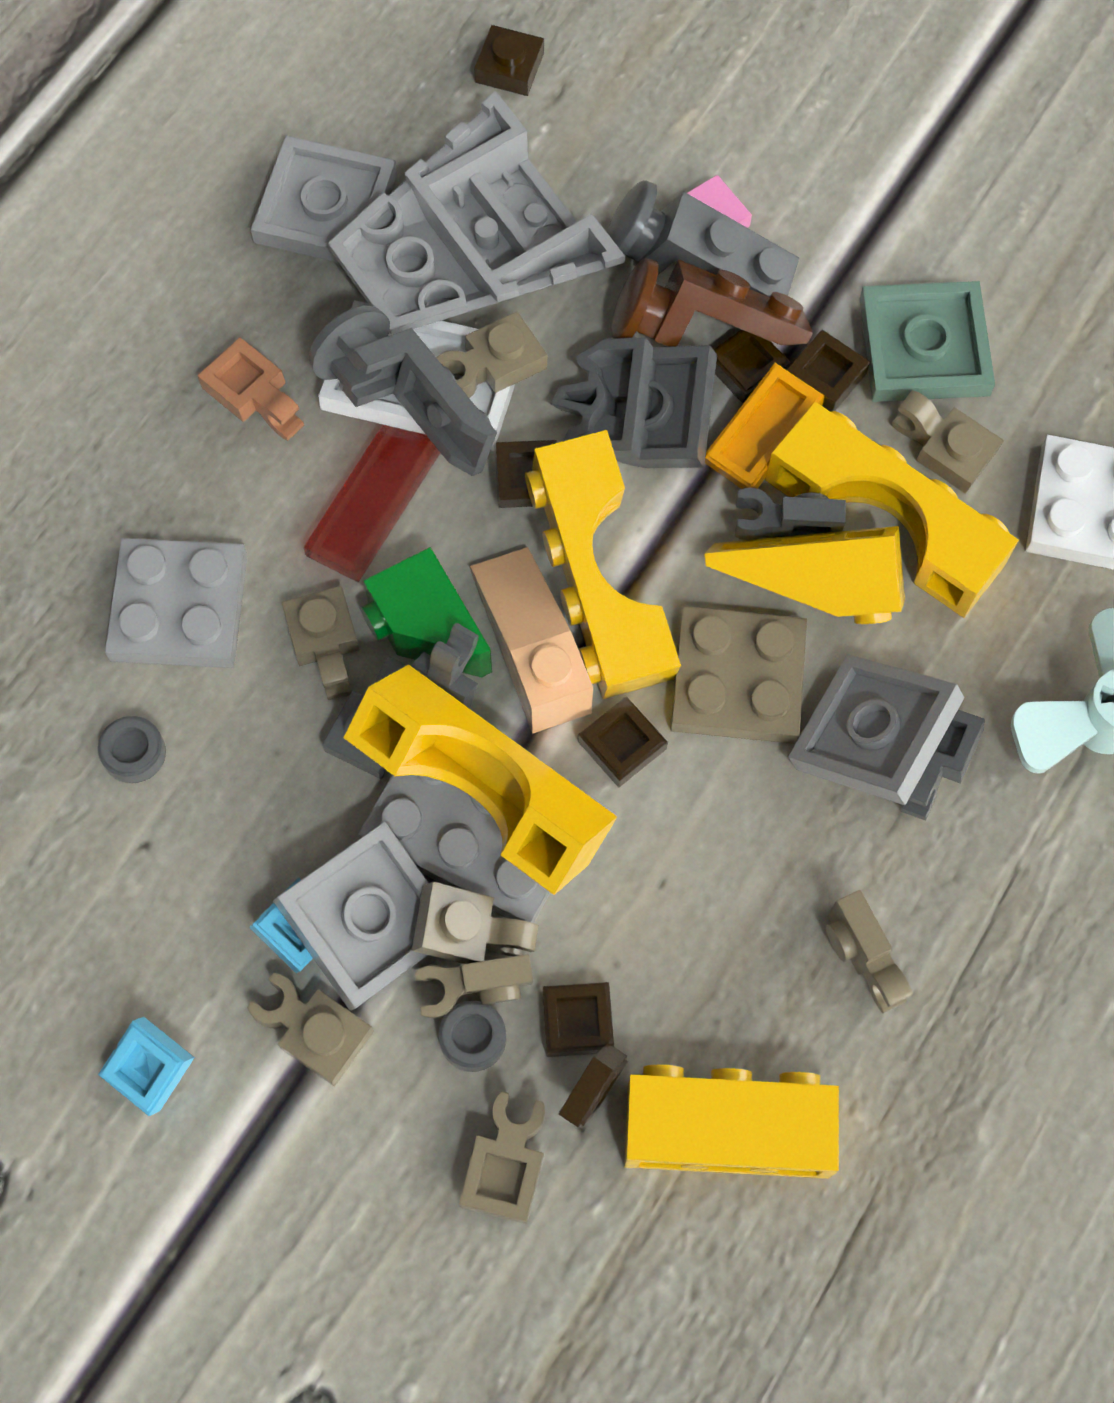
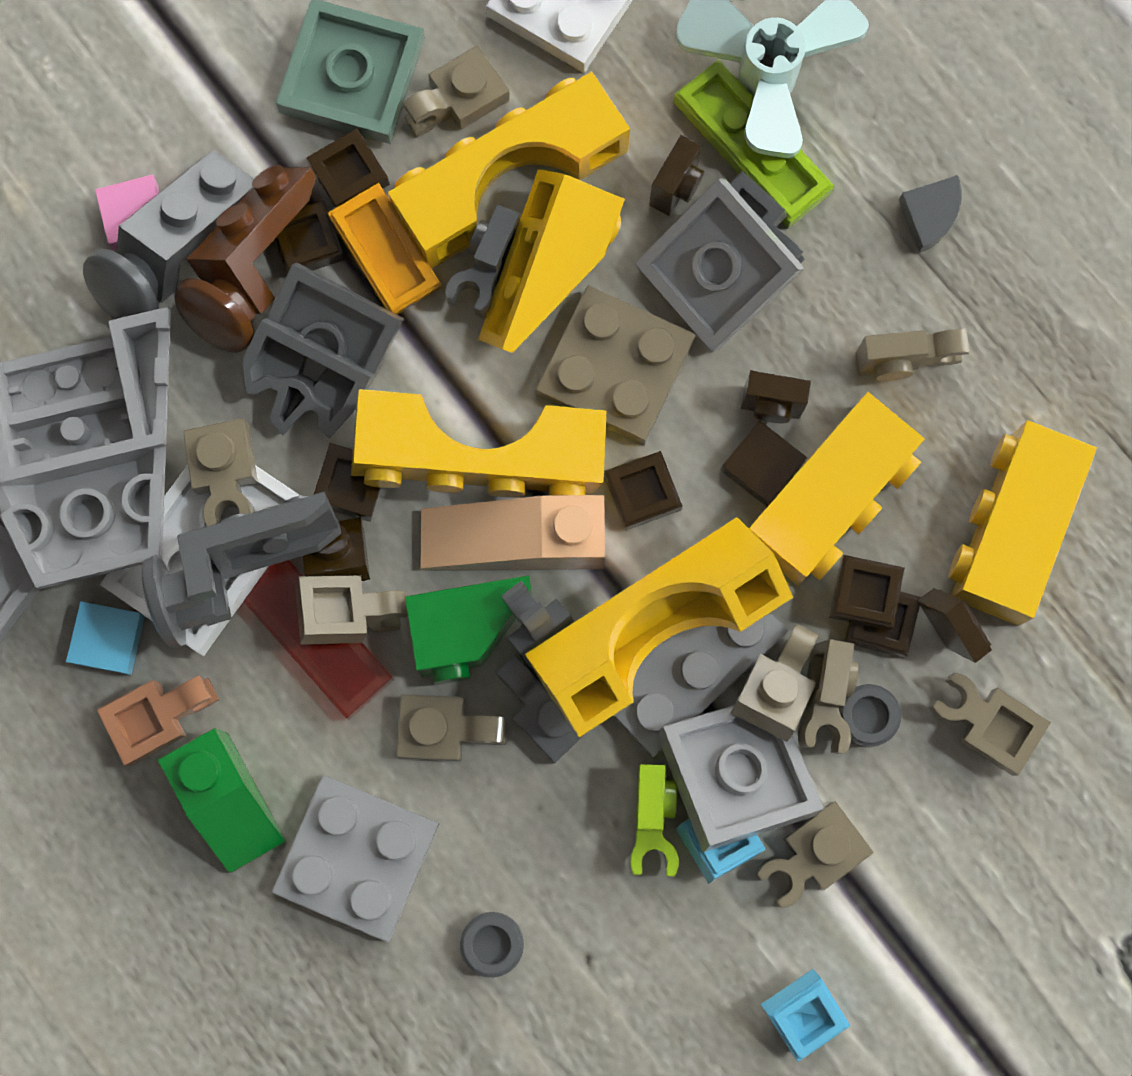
camera: 70 degrees left, 10 degrees up
none -> medium azure tile [66,601,145,675]
none -> green slope [158,728,287,873]
none -> plate [295,576,408,644]
none -> dark brown plate [303,517,370,581]
none -> lime plate [630,764,679,876]
none -> dark brown plate [649,135,705,216]
none -> lime tile [673,59,835,229]
none -> dark brown tile [721,420,807,507]
none -> dark brown plate [741,370,811,424]
none -> yellow brick [749,392,925,587]
none -> dark brown tile [829,555,905,631]
none -> dark grey tile [899,175,962,253]

